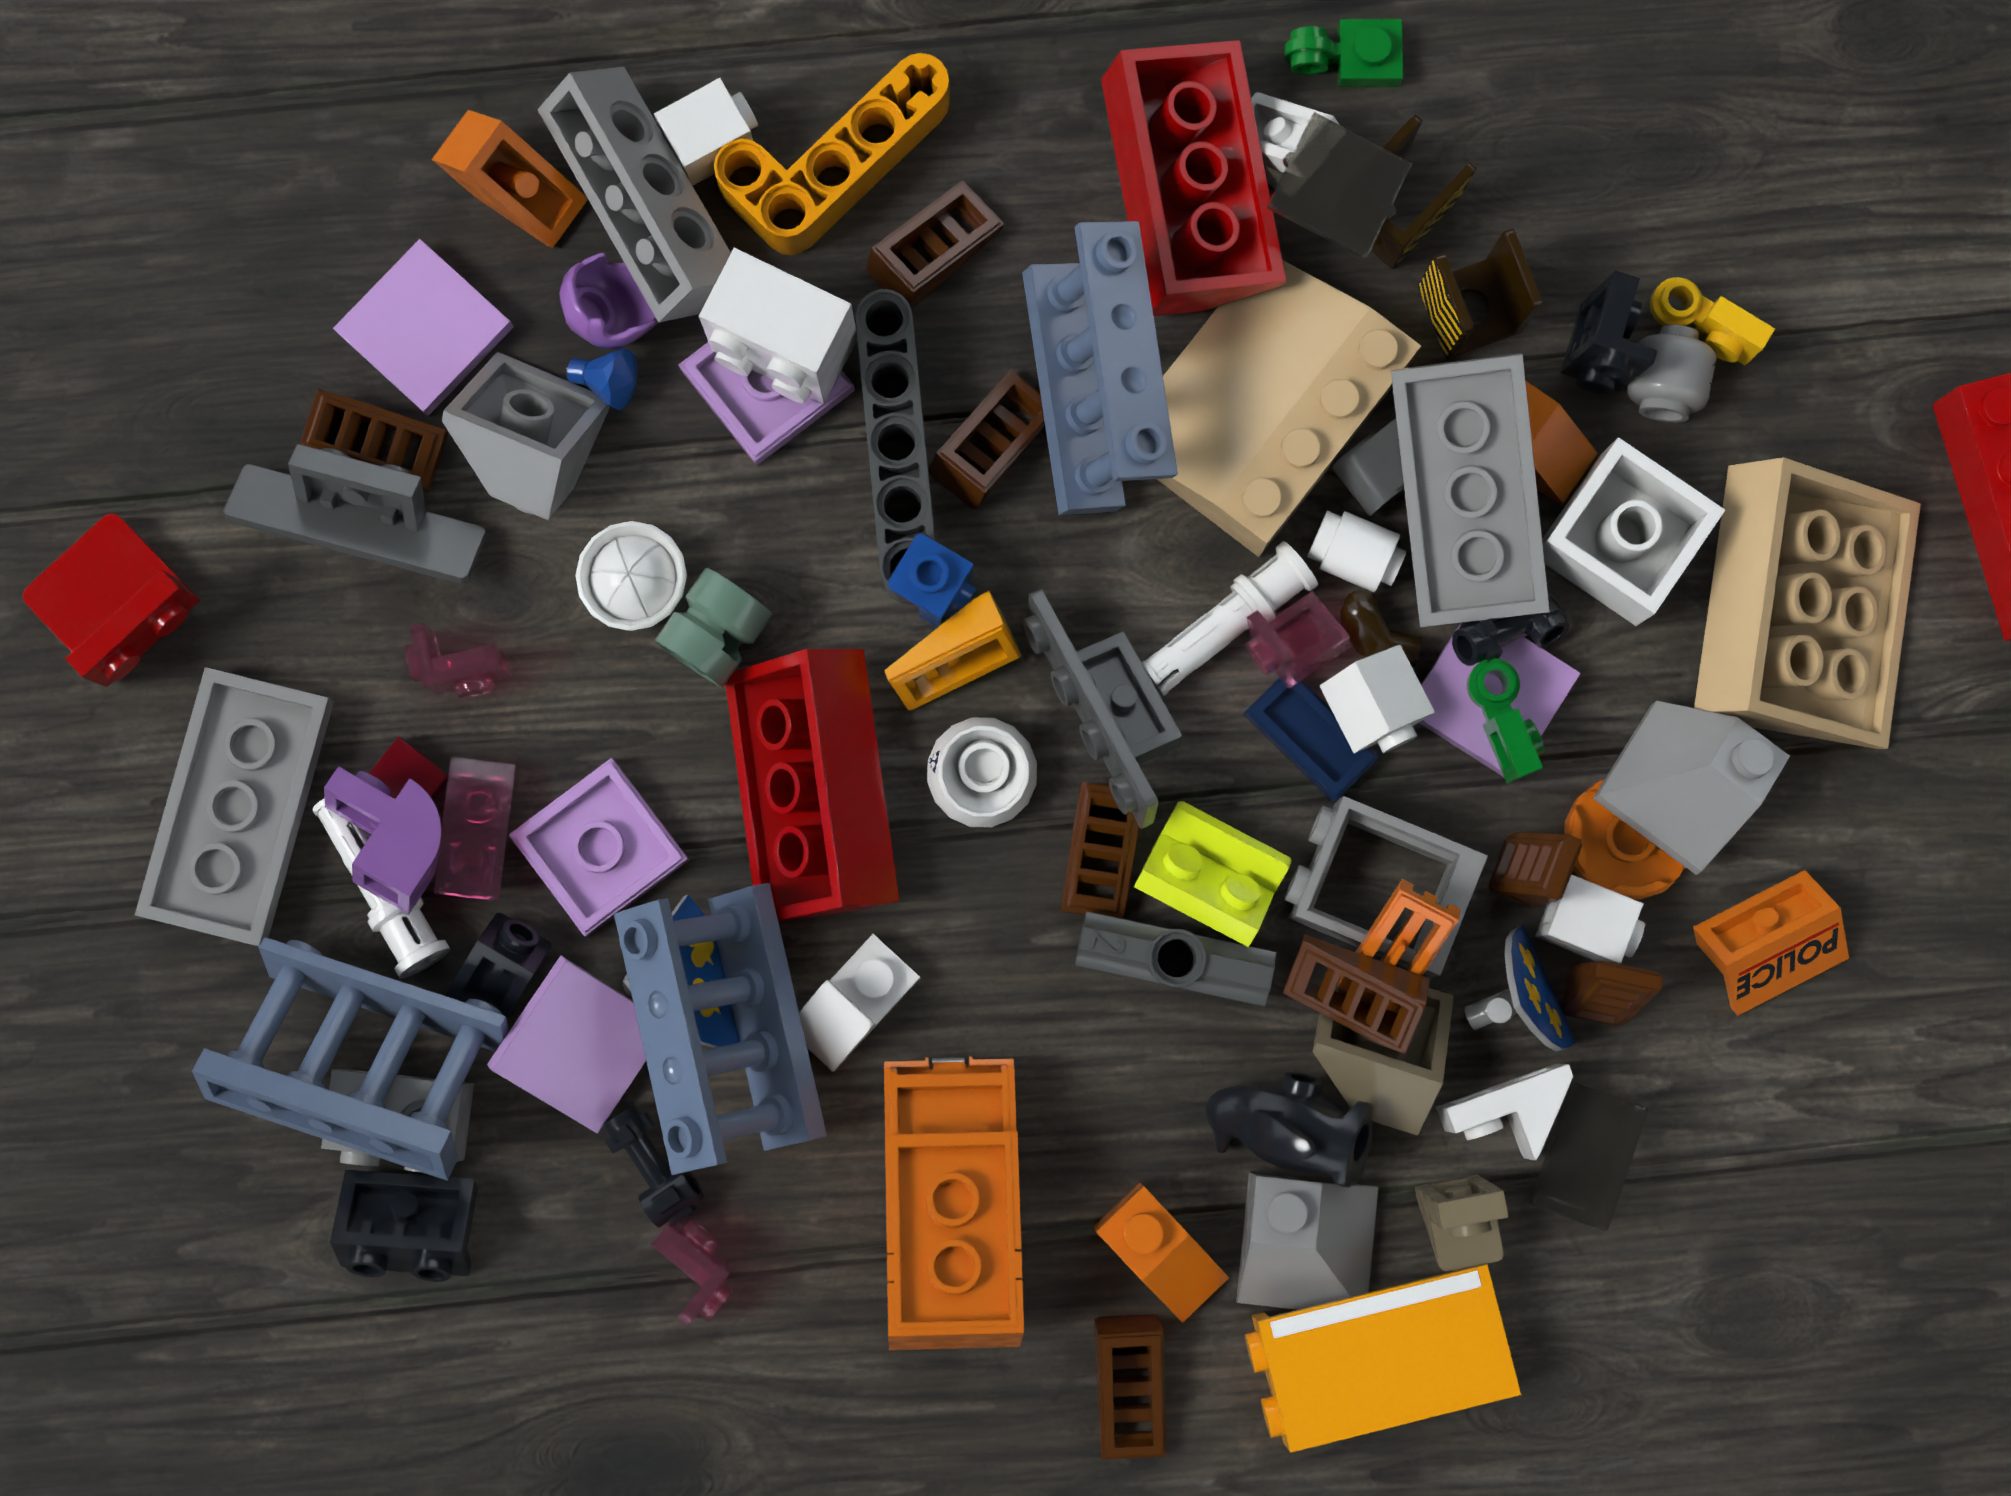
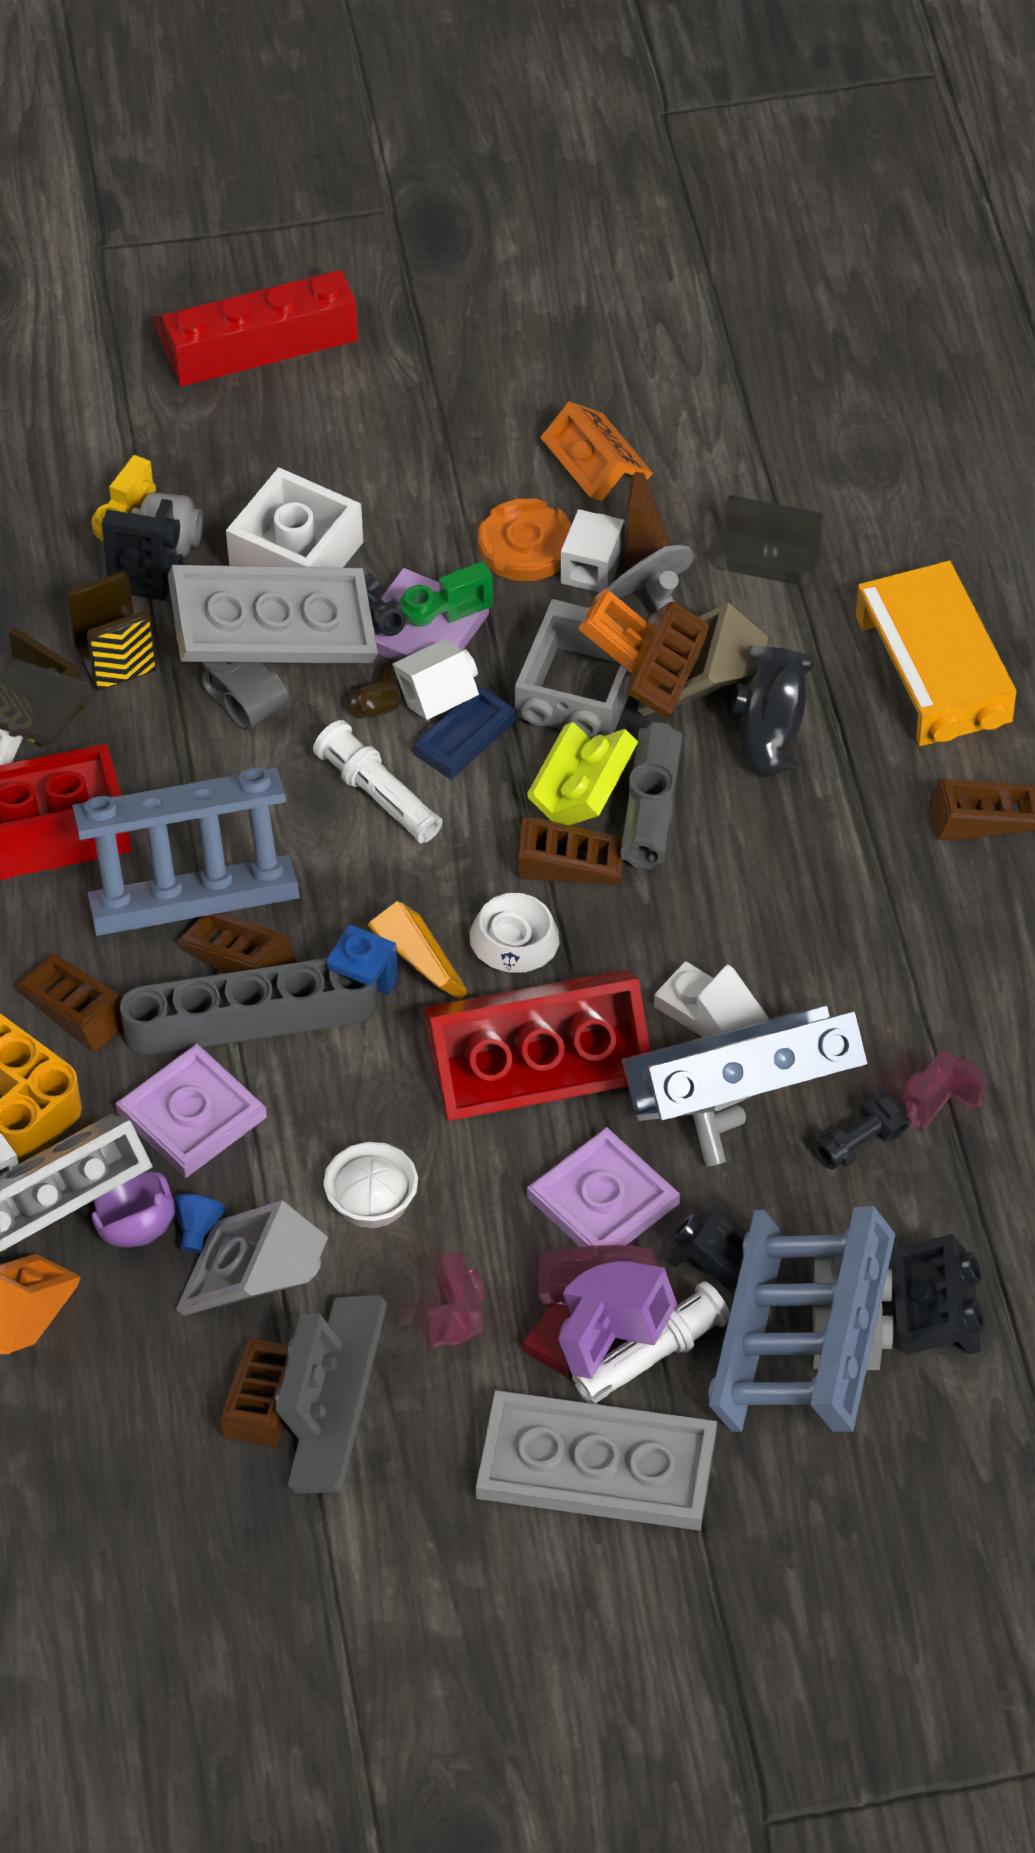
camera: 90 degrees left, 30 degrees down
red bracket [23,514,201,687] -> none
lavender tile [333,239,514,416] -> none
lavender tile [487,955,646,1133] -> none
sand green wheel [654,568,773,688] -> none
white brick [699,248,857,404] -> none
orange piece [884,1056,1024,1350] -> none
dark grey bracket [1022,589,1183,829] -> none
orange slope [1093,1182,1229,1323] -> none
tan slope [1157,260,1421,557] -> none
light grey slope [1236,1172,1378,1310] -> none
clear pink bracket [1246,591,1351,688] -> none
white brick [1307,510,1407,593] -> none
dark tan slope [1414,1174,1508,1271] -> none
white slope [1436,1064,1573,1161] -> none
reddish brown slope [1489,832,1583,908] -> none
light grey slope [1593,701,1790,875] -> none
tan slope [1694,457,1921,749] -> none

